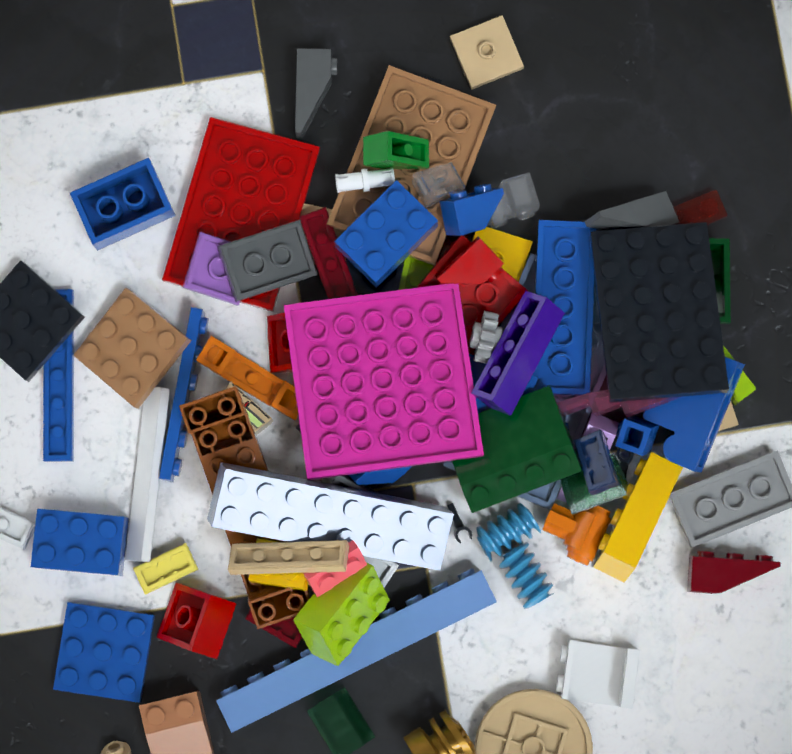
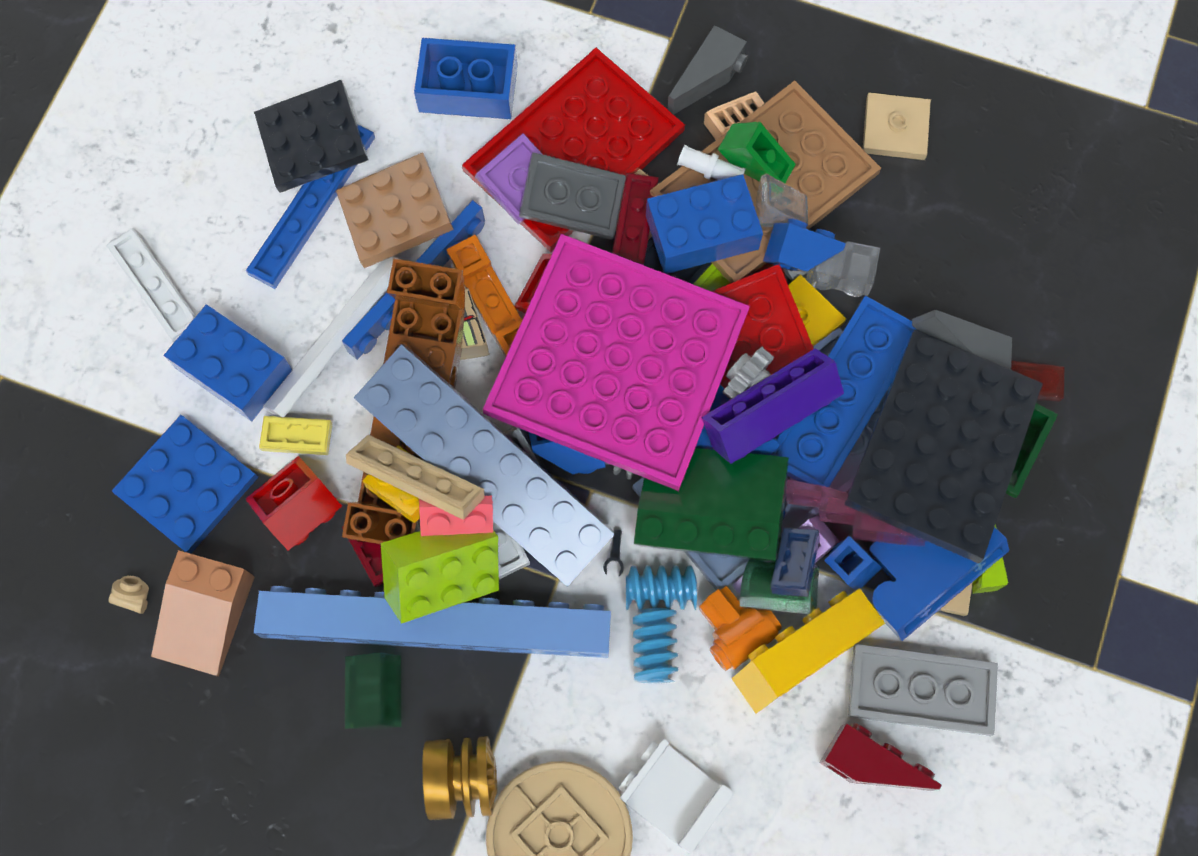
camera: 25 degrees right, 10 degrees down
red slope [436,236,504,284] -> none
black hand [615,448,634,489] -> none
none -> light nougat slope [704,91,764,140]

